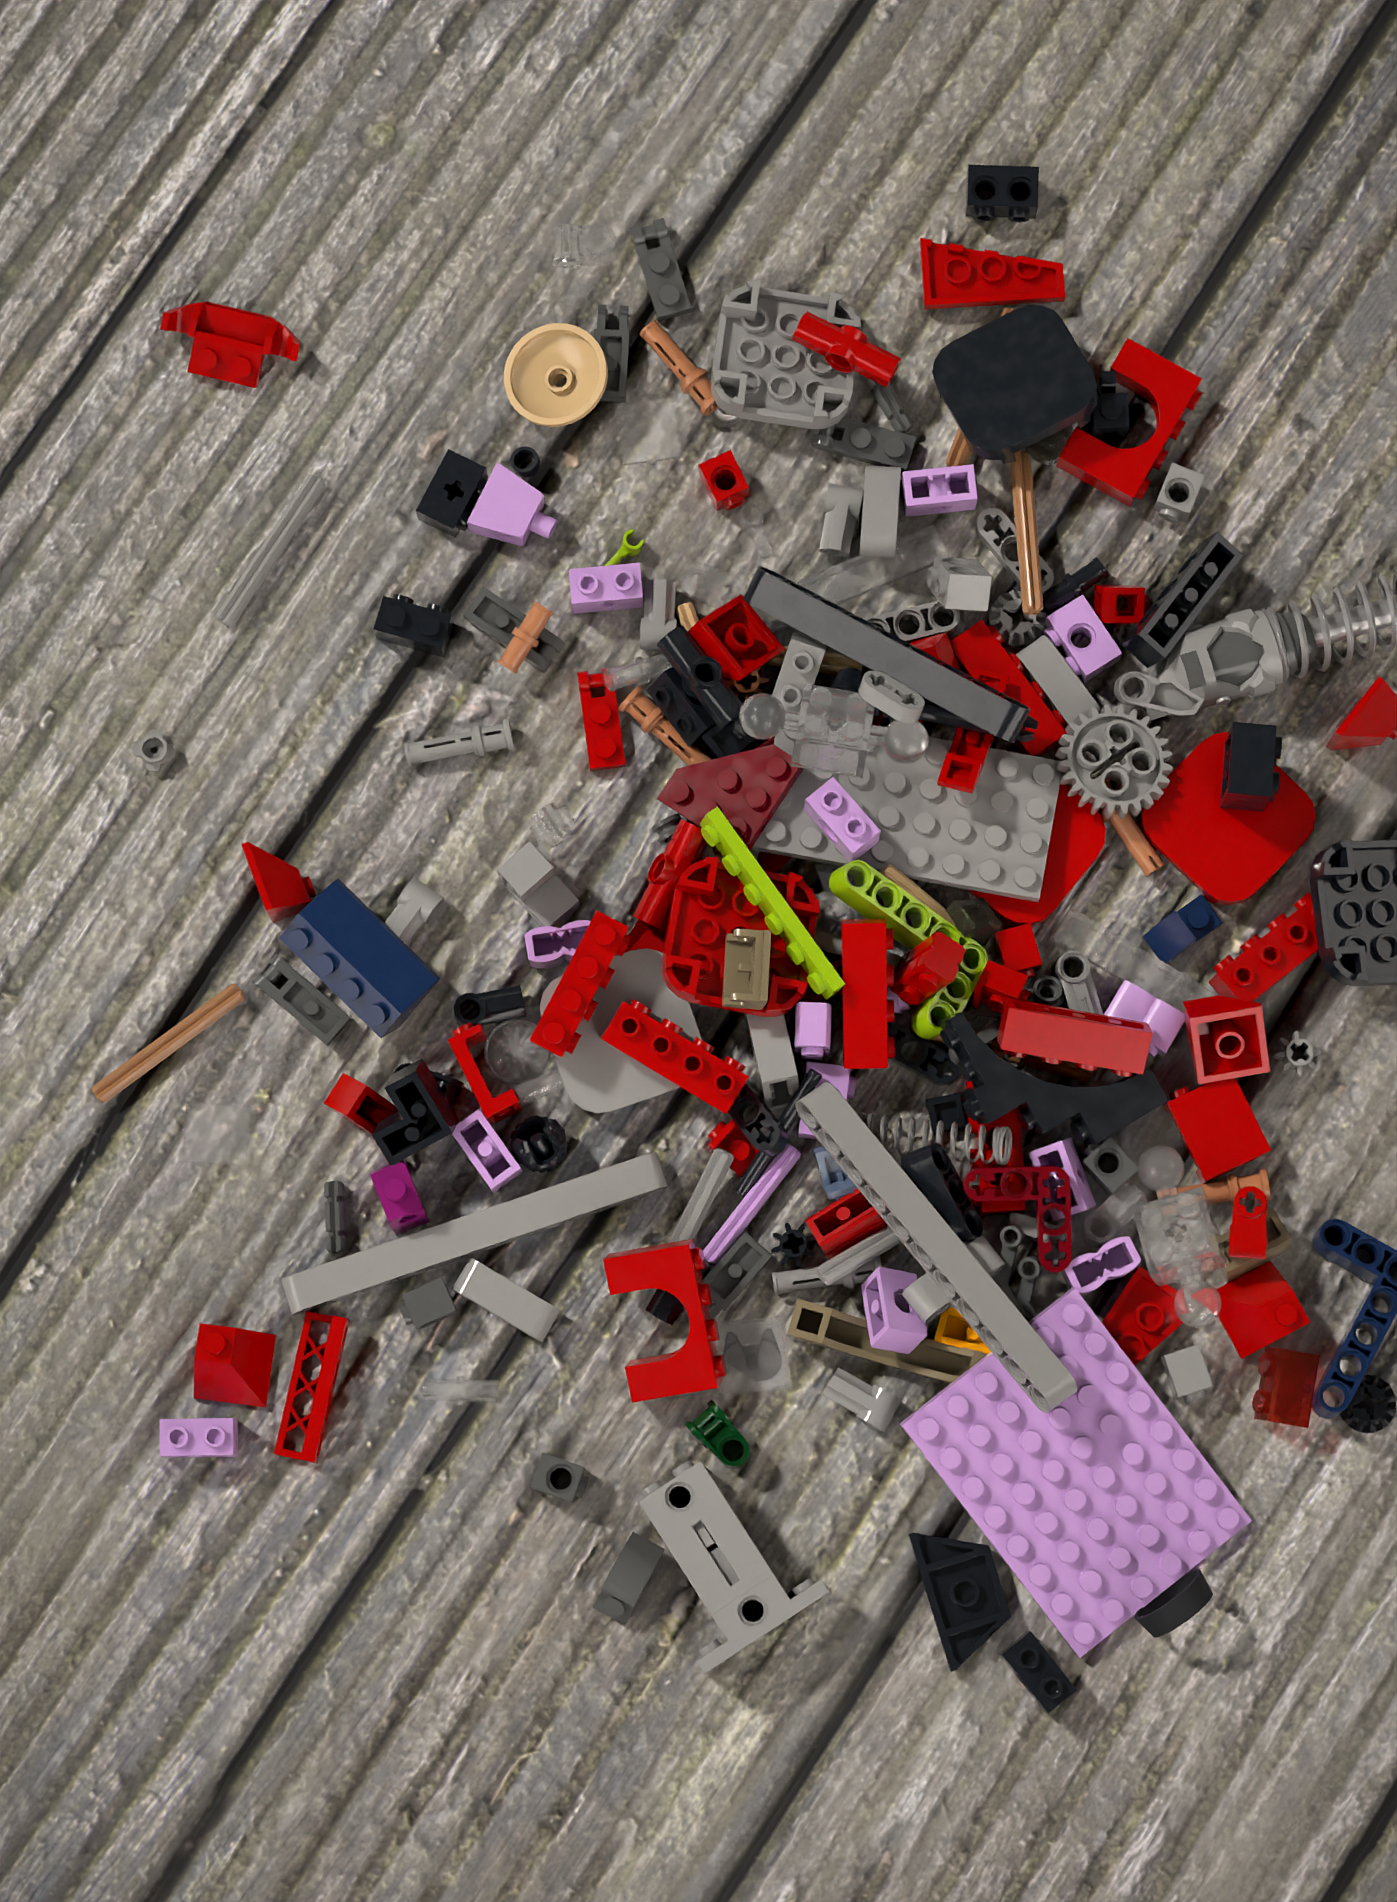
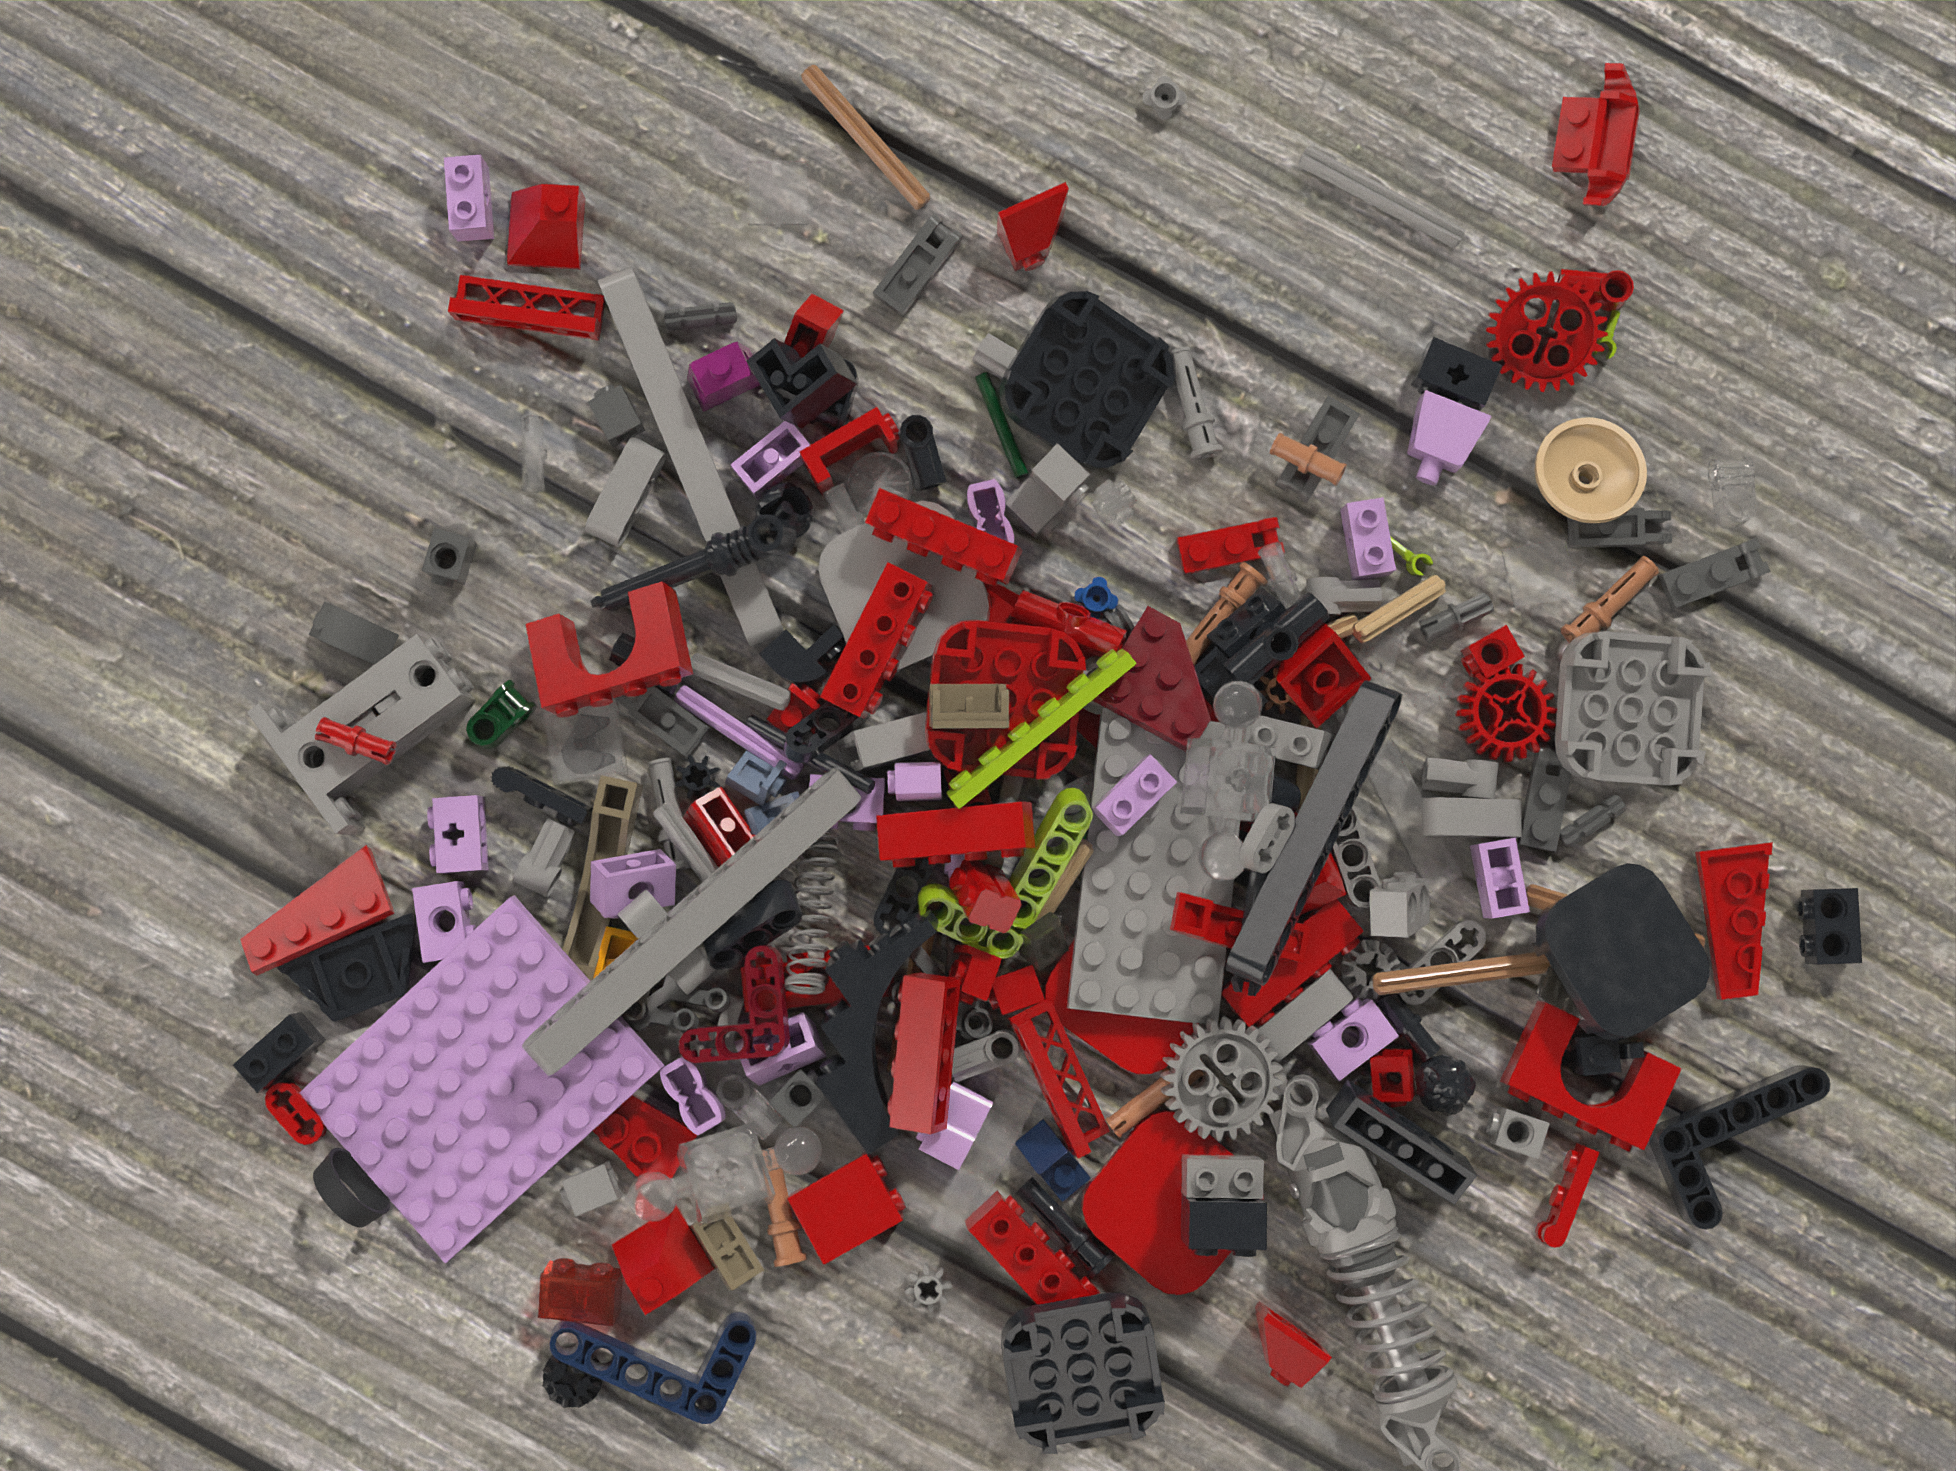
camera: 80 degrees right, 5 degrees up
dark blue slope [279,878,440,1038] -> none
black brick [373,594,455,658] -> none
black hinge [510,446,540,478] -> none
red piece [792,311,901,388] -> none
black tile [925,1092,968,1136] -> none
red slope [1183,995,1270,1084] -> none
red piece [1228,1186,1267,1260] -> none
none -> wing [240,845,395,976]
none -> red beam [265,1081,327,1145]
none -> red pin [315,717,396,765]
none -> lavender brick [412,881,476,963]
none -> lavender brick [427,795,489,874]
none -> black hinge [490,766,593,826]
none -> black piece [590,514,796,611]
none -> sand blue bracket [725,750,787,807]
none -> black brick [759,625,845,685]
none -> dark green bar [975,372,1029,479]
none -> black tile [1000,291,1176,469]
none -> red fence [1009,998,1110,1159]
none -> black pin [1015,1176,1114,1279]
none -> blue plate [1074,577,1118,619]
none -> light grey brick [1181,1155,1264,1199]
none -> tan axle [1352,575,1446,643]
none -> black piece [1414,1054,1476,1116]
none -> dark grey axle [1419,593,1494,643]
none -> red gear [1455,663,1558,762]
none -> red gear [1485,271,1608,392]
none -> red plate [1535,1143,1600,1248]
none -> red piece [1556,269,1634,312]
none -> lime hand [1592,310,1620,360]
none -> black beam [1649,1065,1831,1230]

